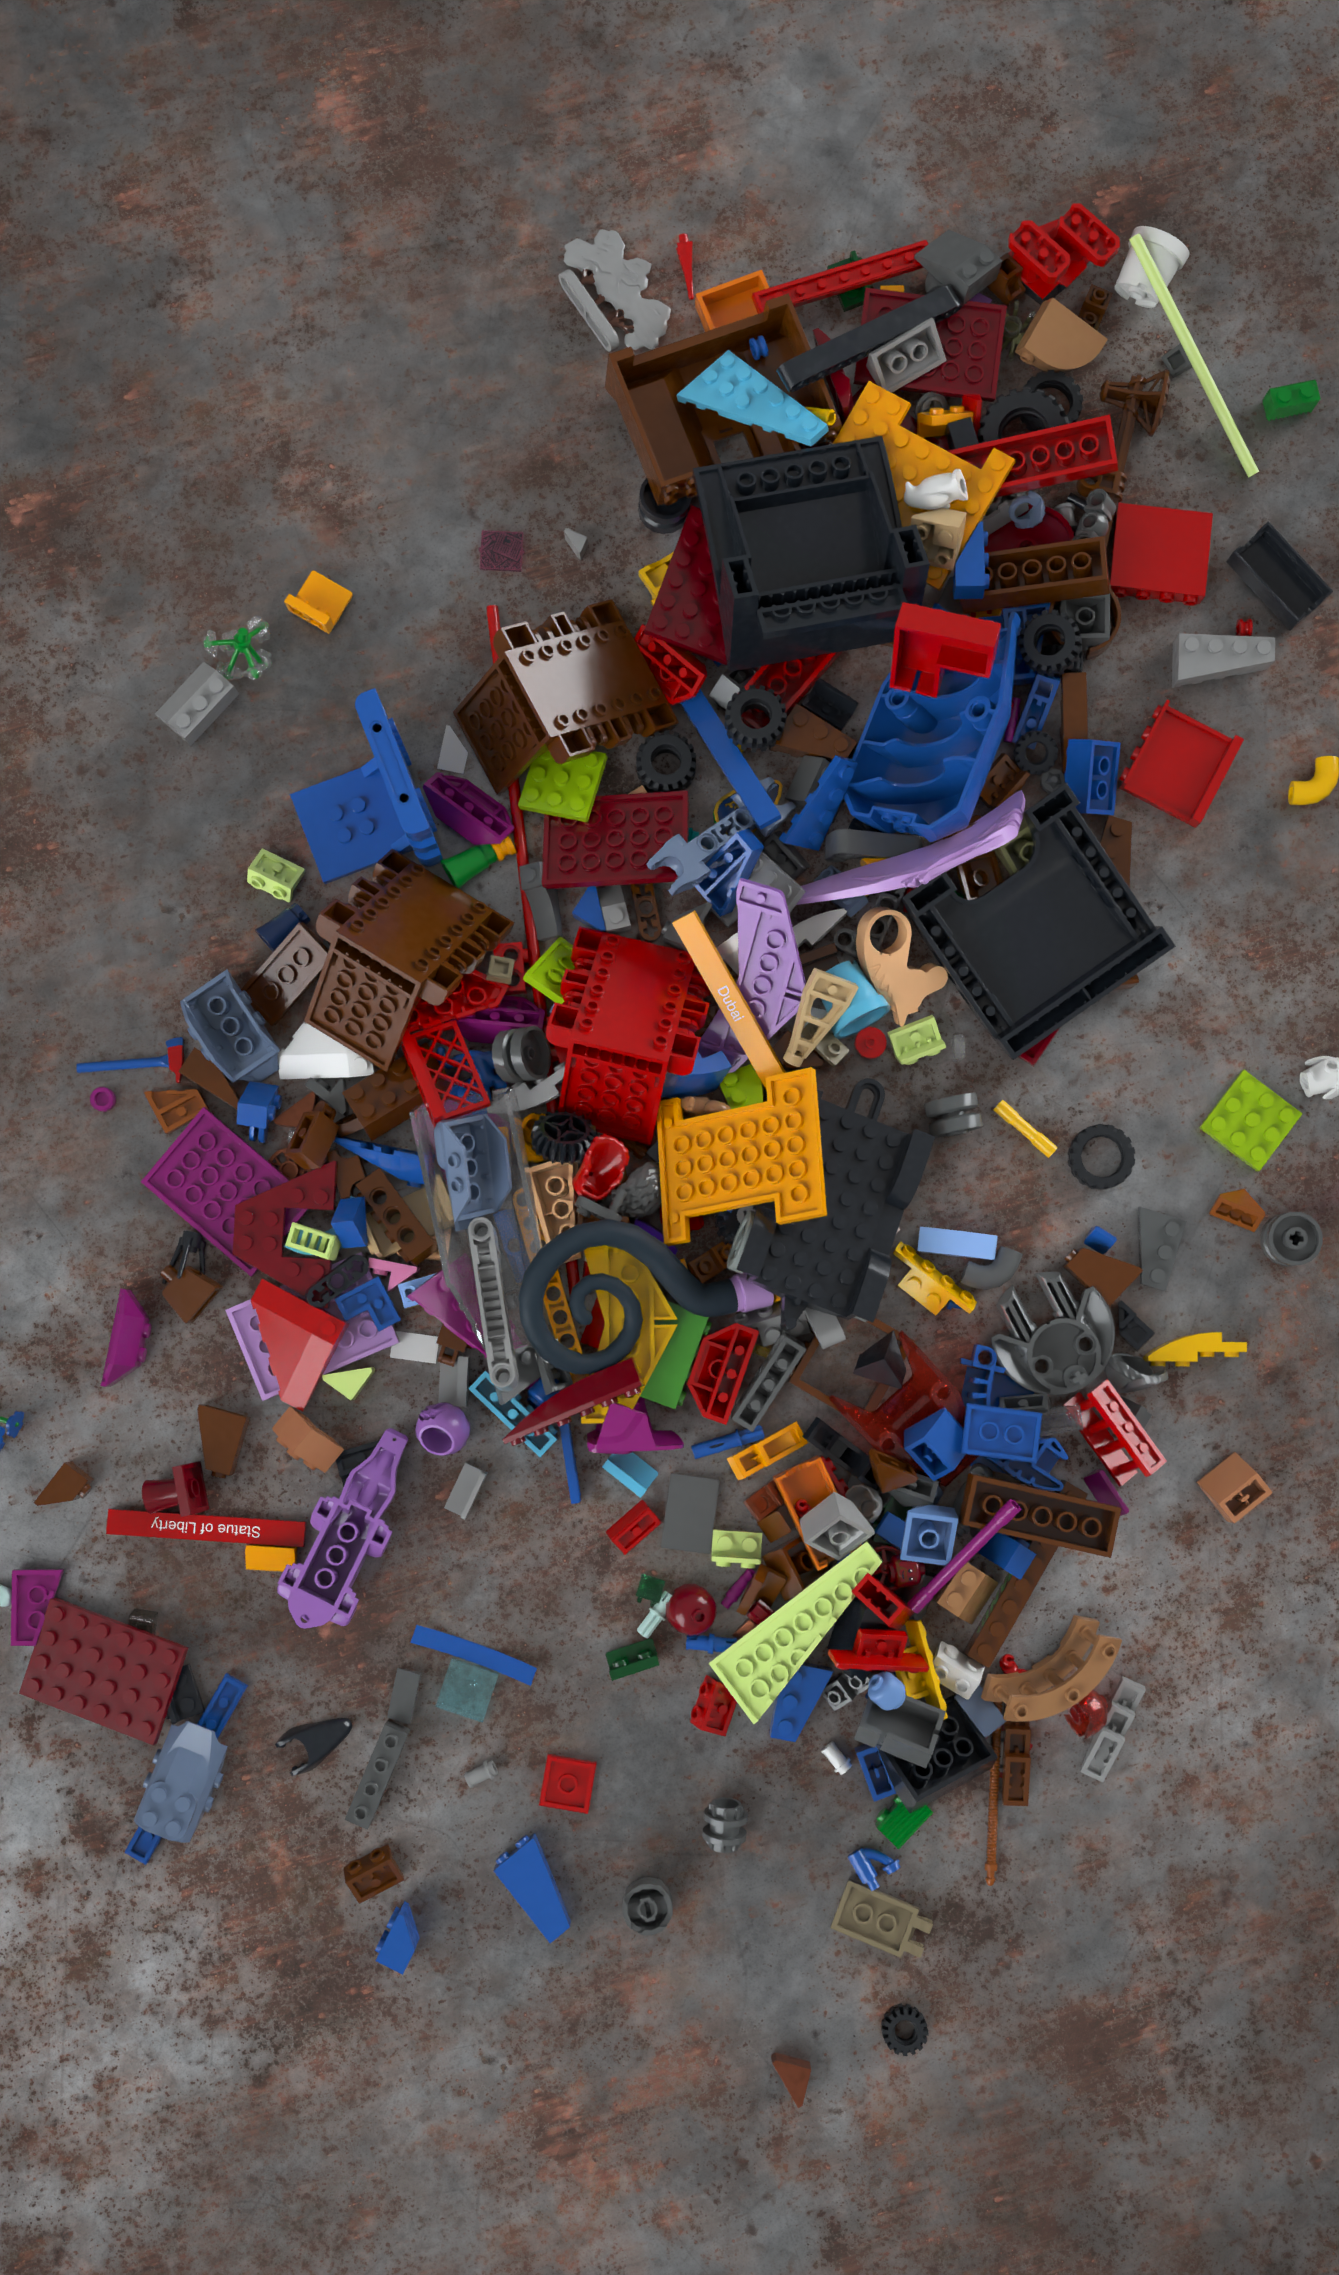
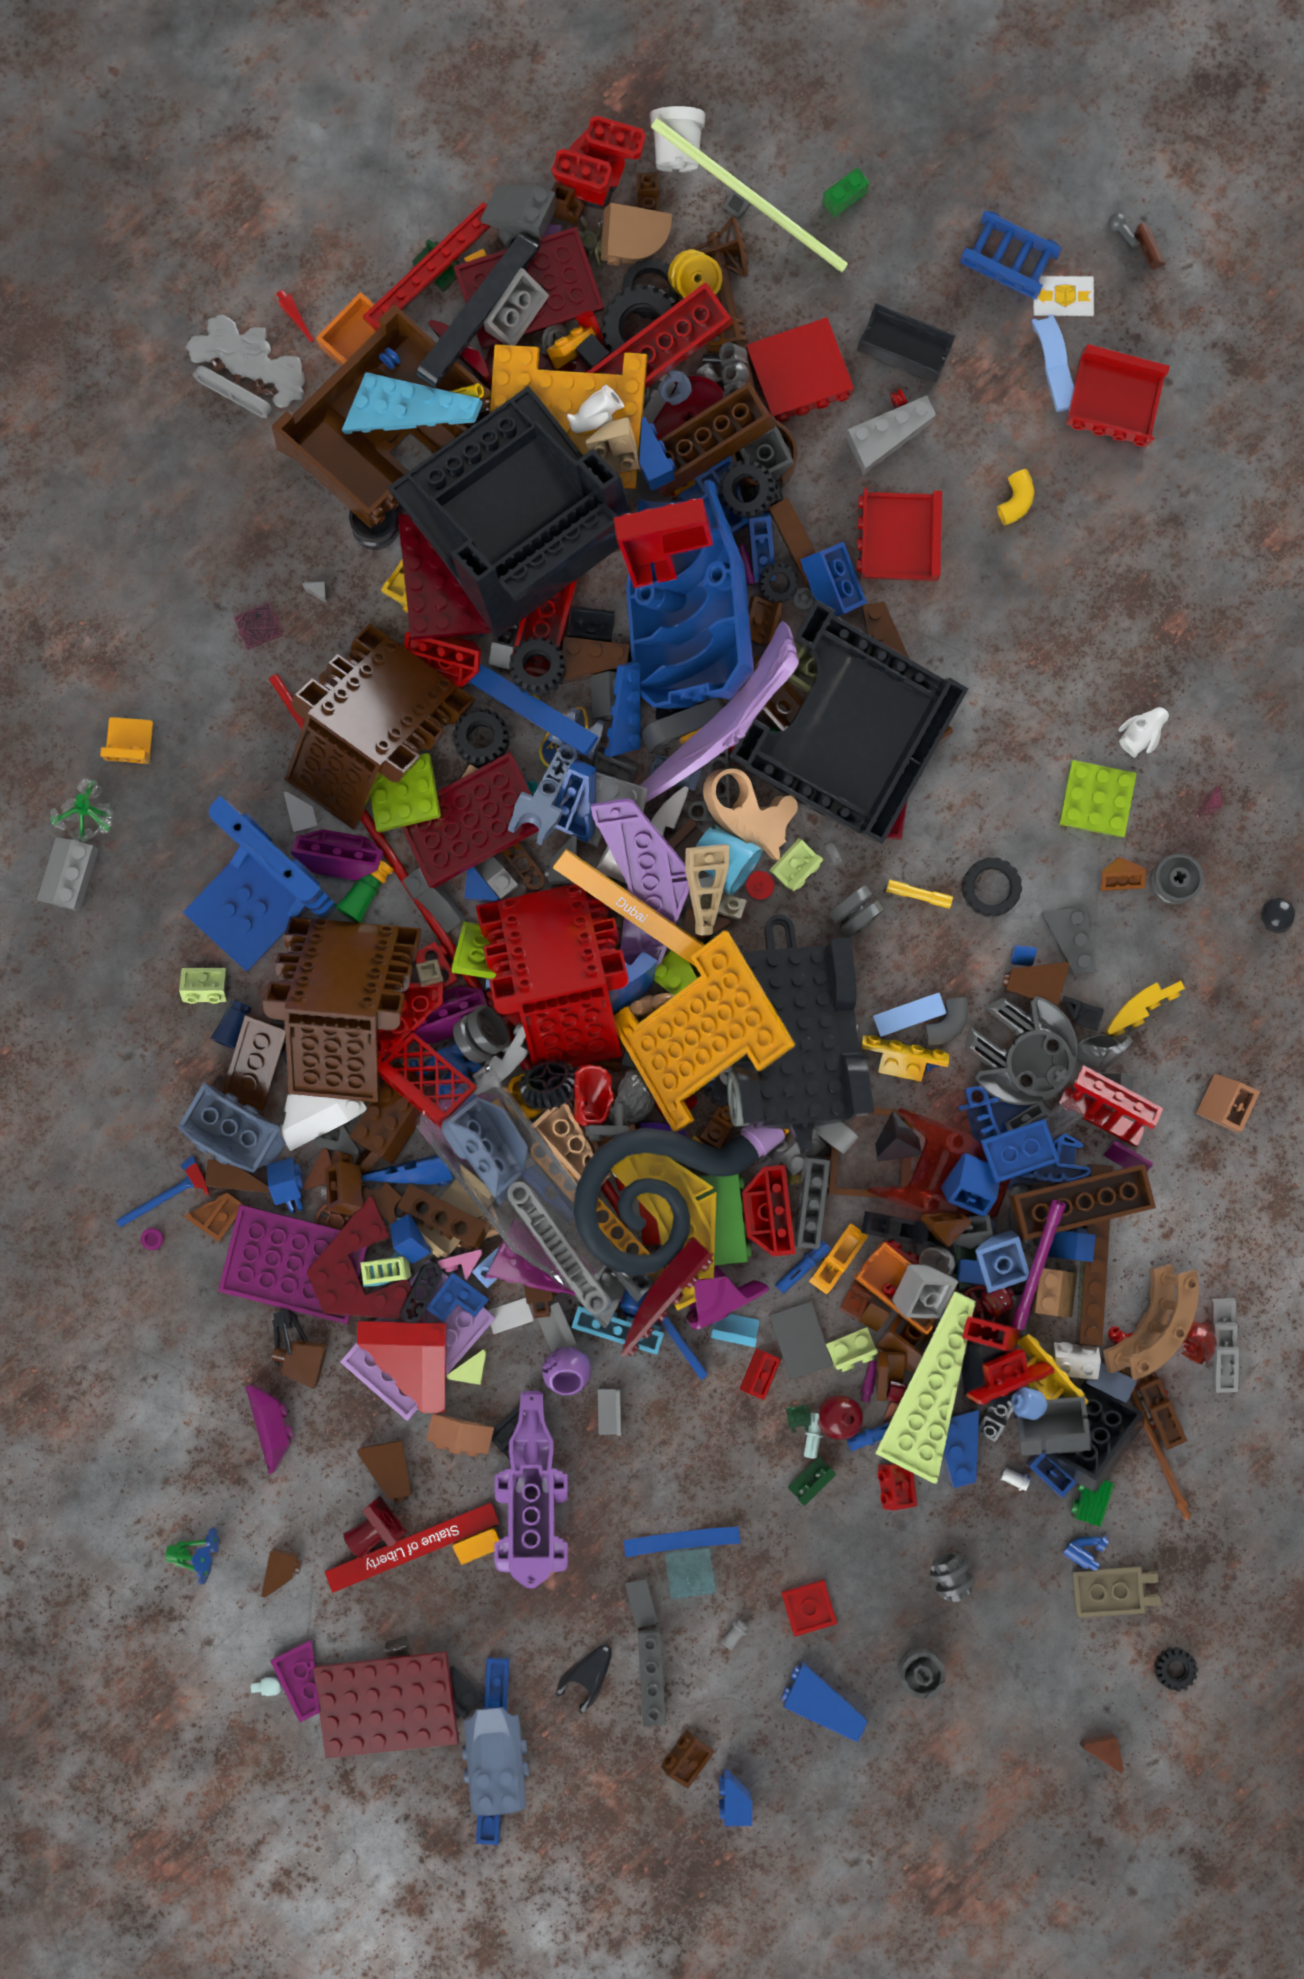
camera: 25 degrees left, 0 degrees up
none -> yellow wheel [668,249,723,298]

